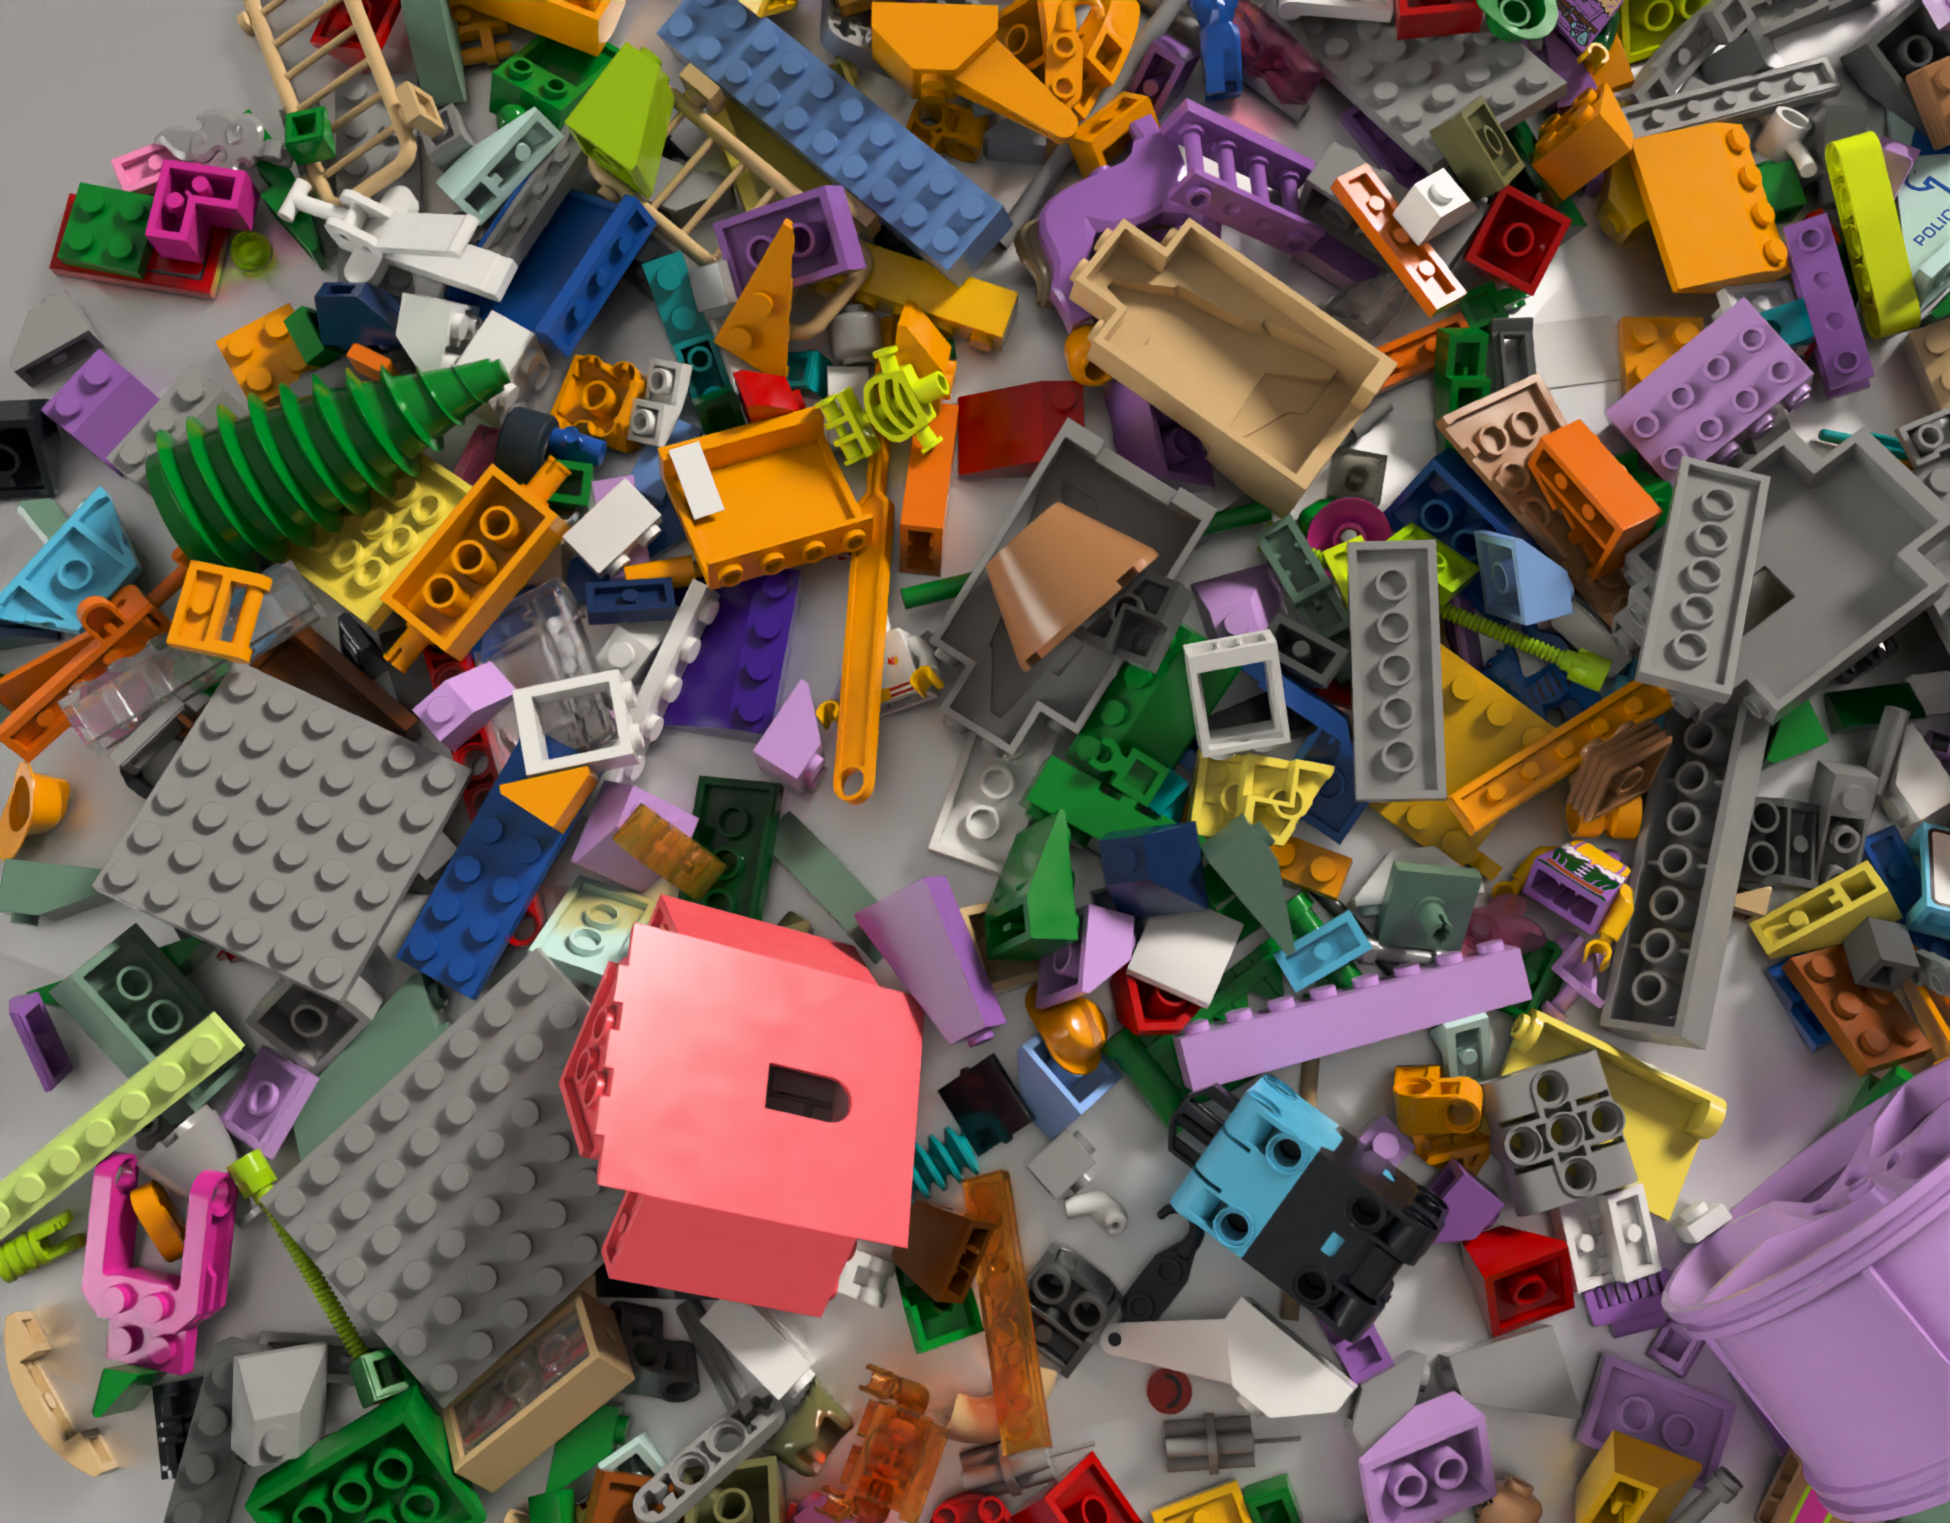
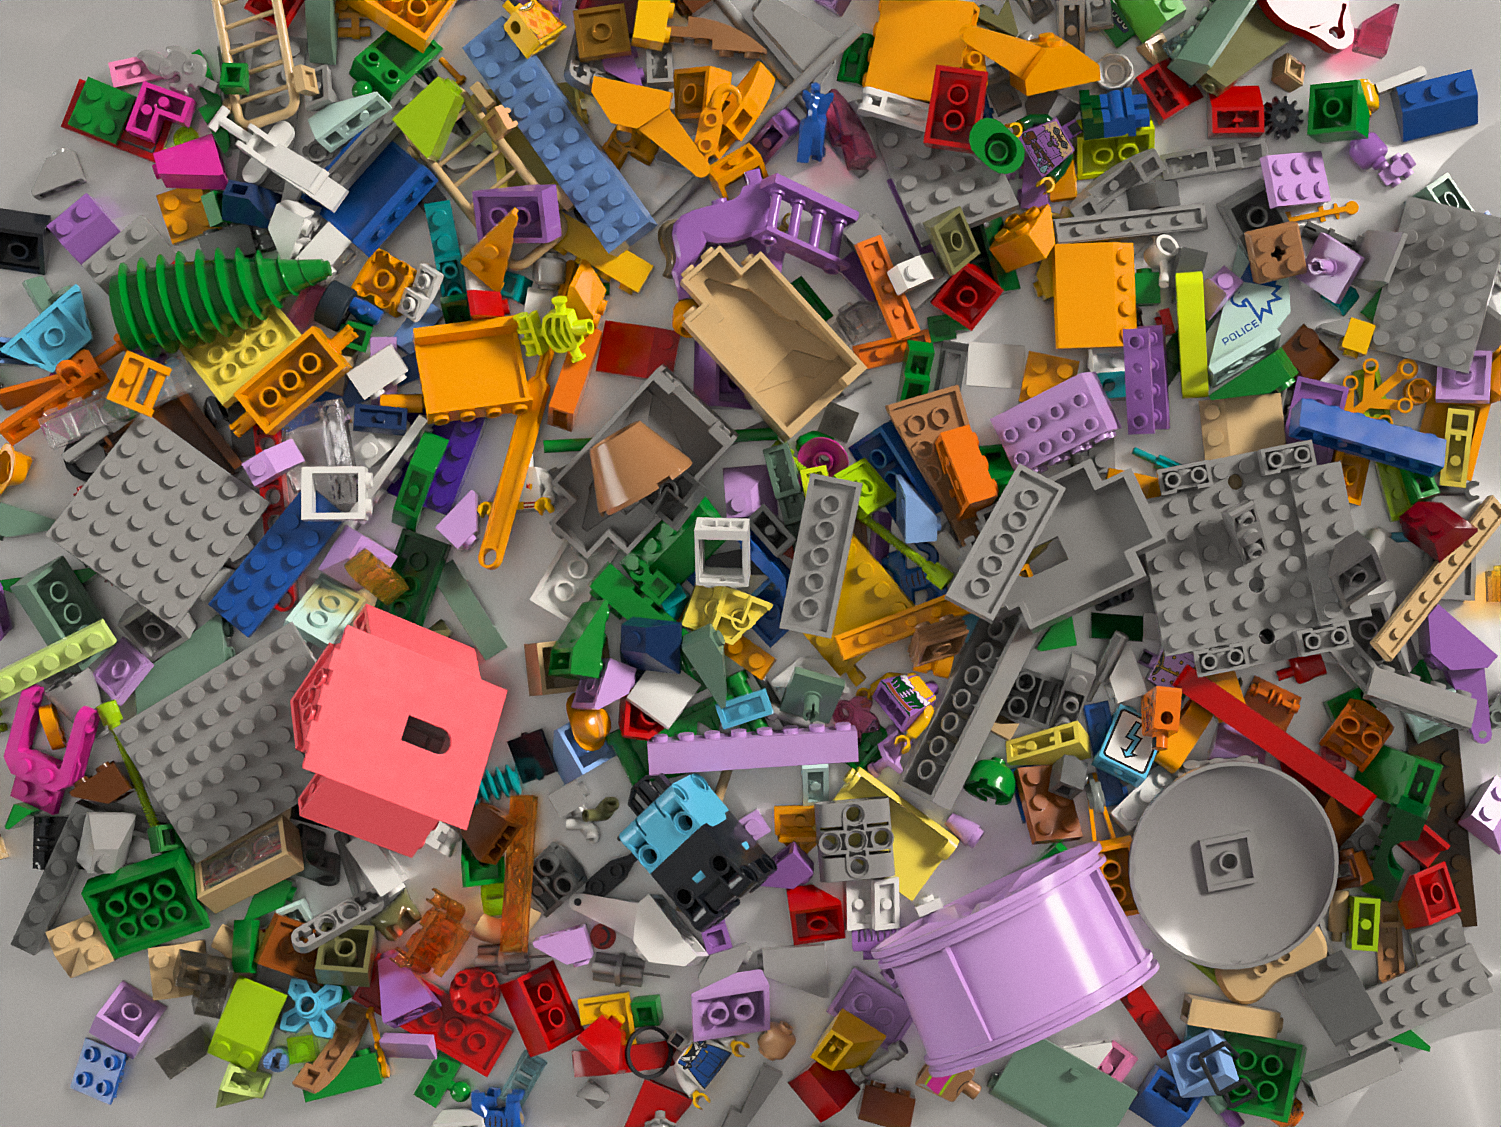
camera: 10 degrees right, 10 degrees up
orange tile [346,343,399,380] -> none
light orange slope [499,766,599,834] -> none
white sticker [668,441,725,520] -> none
light grey tile [687,260,737,313] -> none
medium lavender slope [854,876,1007,1048] -> none
light orange piece [1393,1064,1484,1136] -> none
none -> reddish brown slope [69,760,135,804]
none -> dark pink slope [152,134,229,190]
none -> green slope [391,431,449,532]
none -> clear neon green slope [481,882,510,916]
none -> light nougat tile [482,105,518,141]
none -> lavender slope [533,923,595,967]
none -> olive arm [582,797,619,822]
none -> lavender cone [945,812,984,849]
none -> green cylinder [964,757,1016,805]

